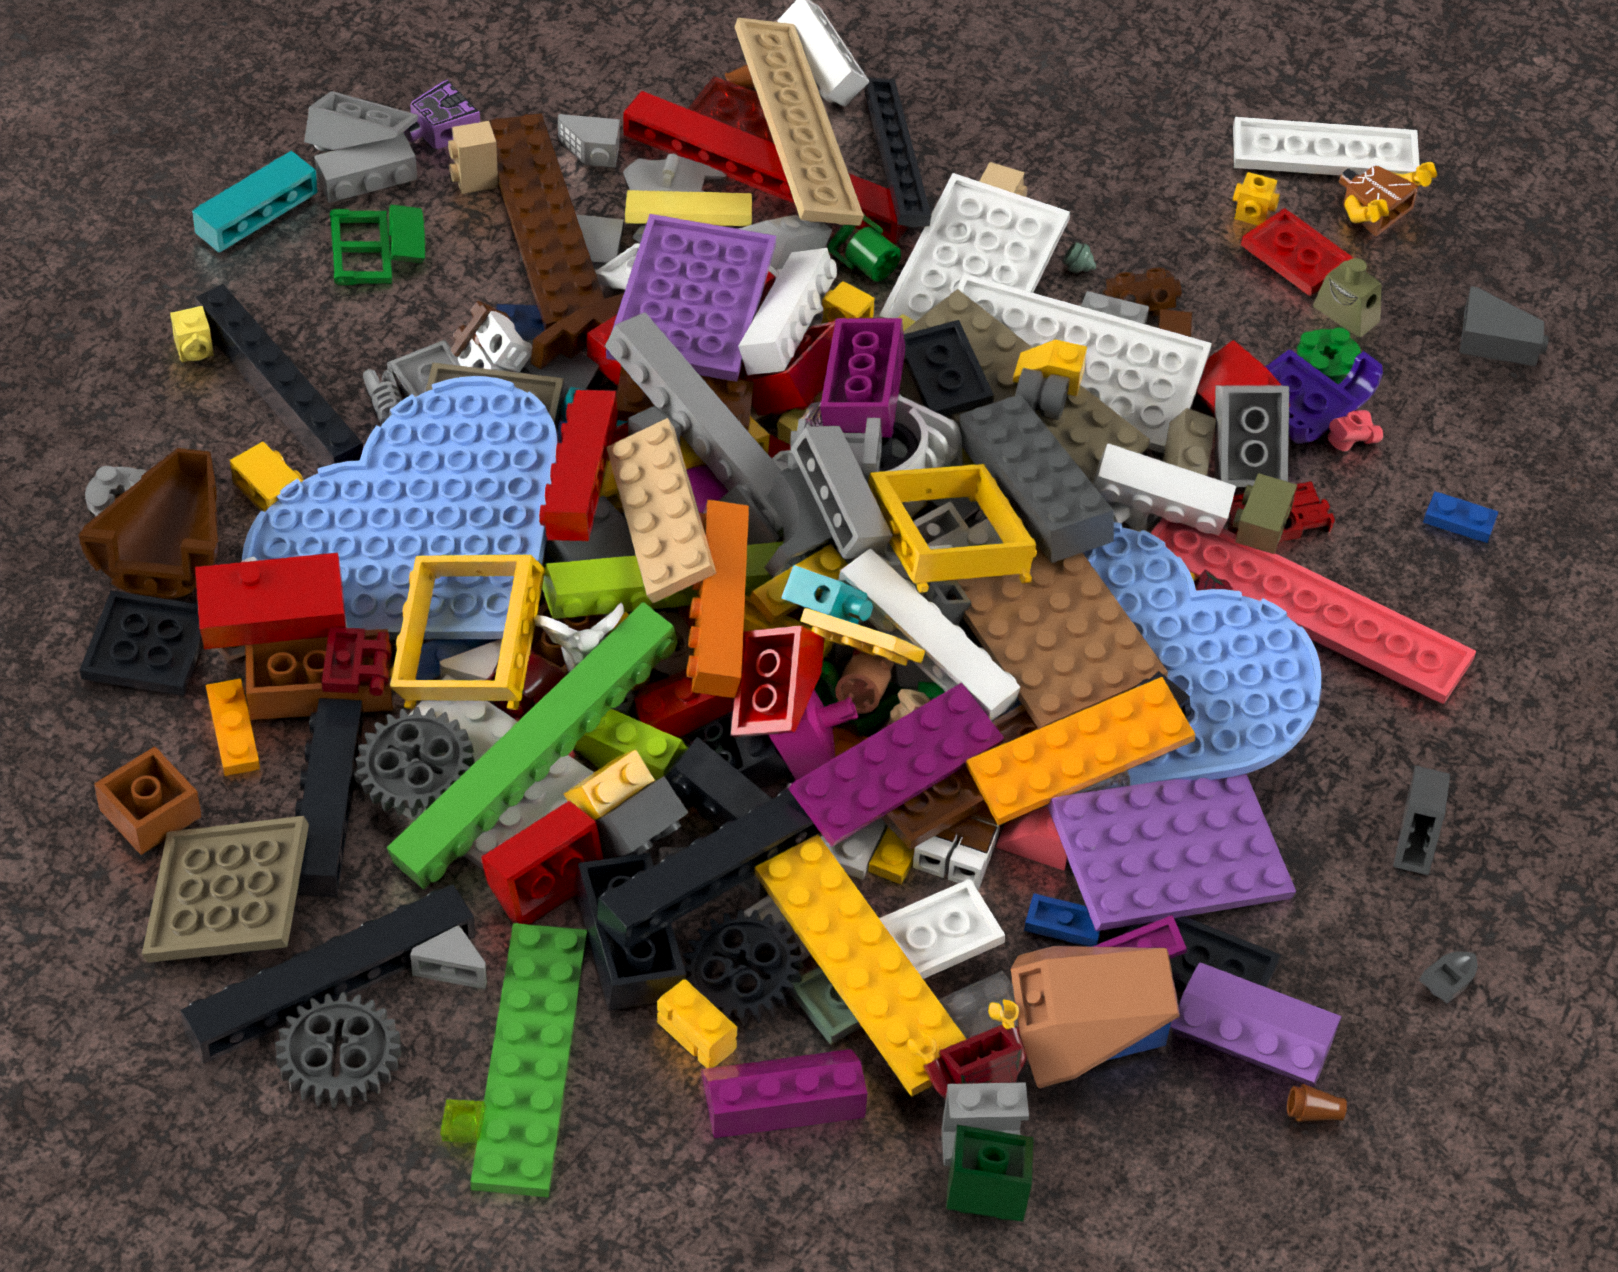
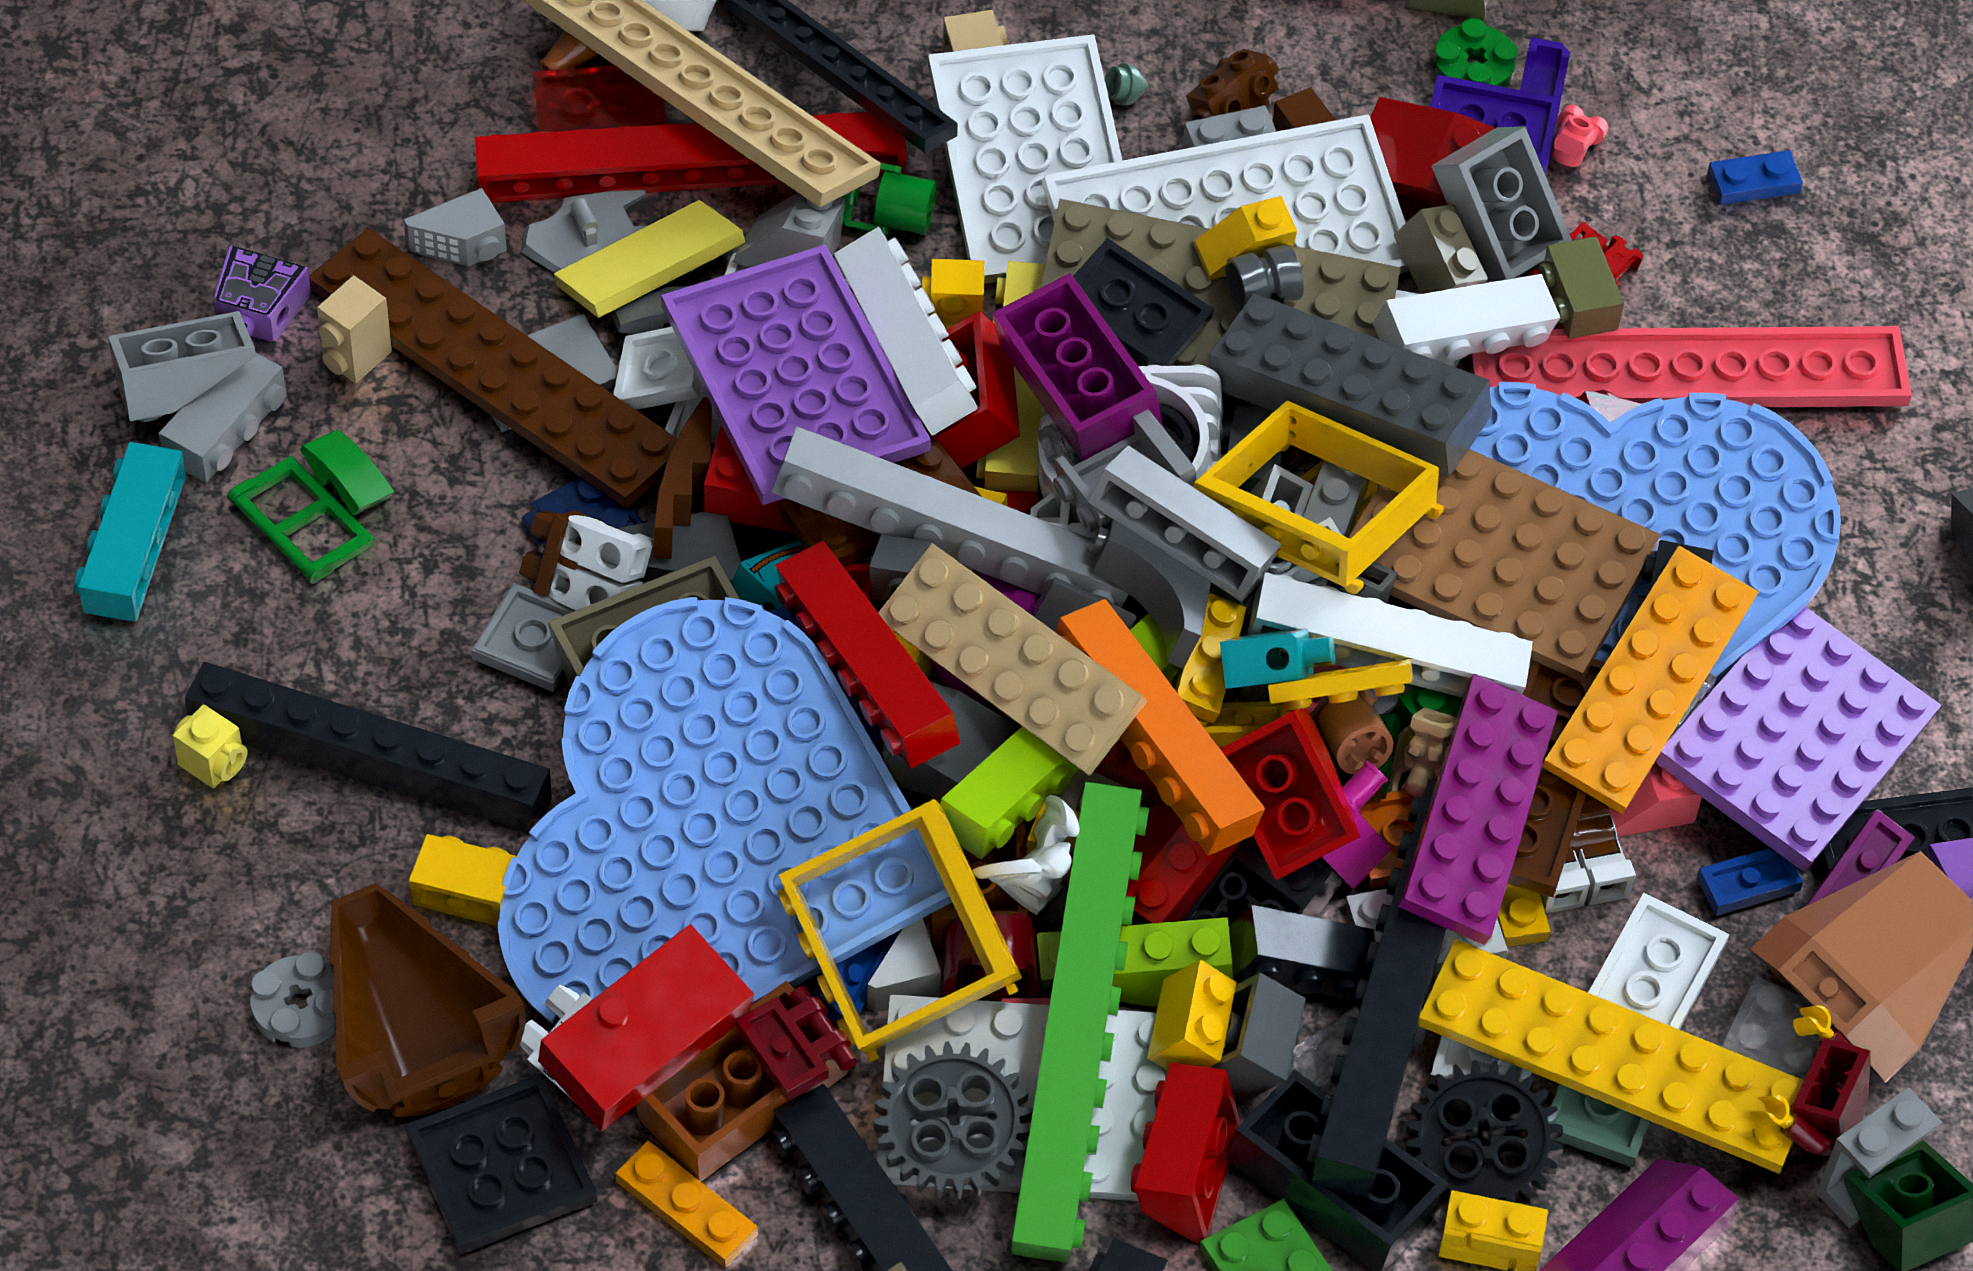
camera: 35 degrees left, 5 degrees up
light grey hinge [363,369,402,424] -> none

